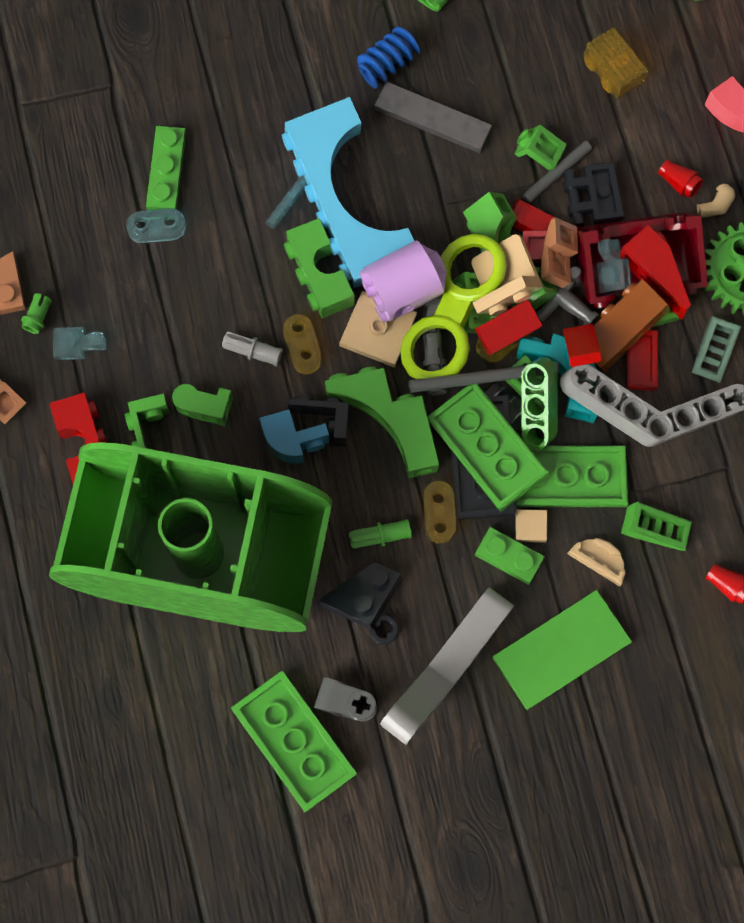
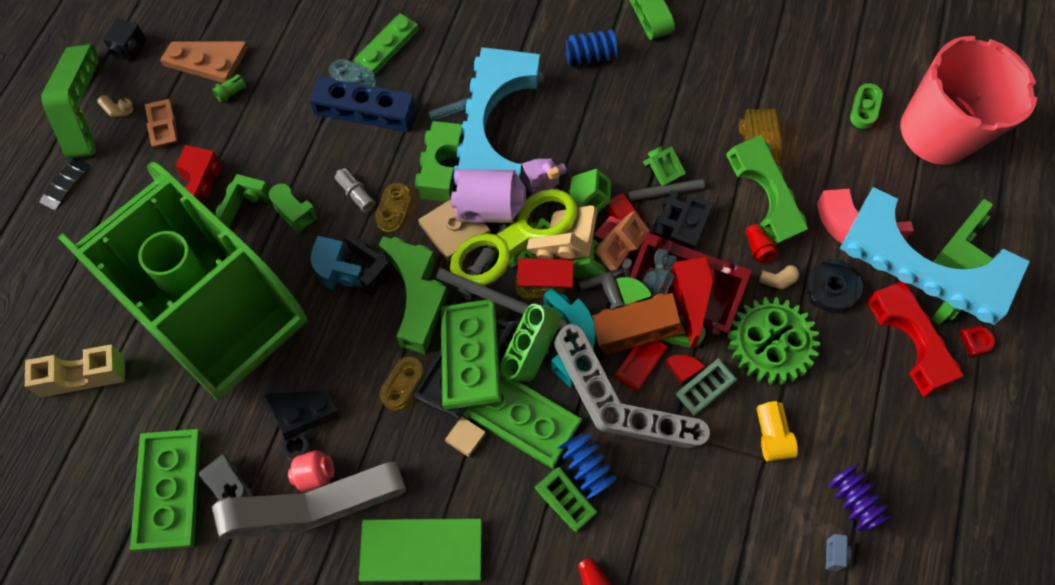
camera: 35 degrees right, 10 degrees down
clear light blue plate [53,327,106,360] -> none
bright green axle [349,519,412,549] -> none
flat silver tile [375,81,492,153] -> none
bright green plate [474,527,544,585] -> none
red tile [563,324,602,367] -> none
tan tile [567,538,625,587] -> none
none -> tan arch [25,344,125,397]
none -> coral head [288,451,335,492]
none -> dark blue brick [309,77,416,132]
none -> lavender piece [521,159,567,196]
none -> blue piece [557,433,617,499]
none -> bright green tile [617,277,652,305]
none -> red tile [665,355,705,384]
none -> bright green arch [726,135,808,245]

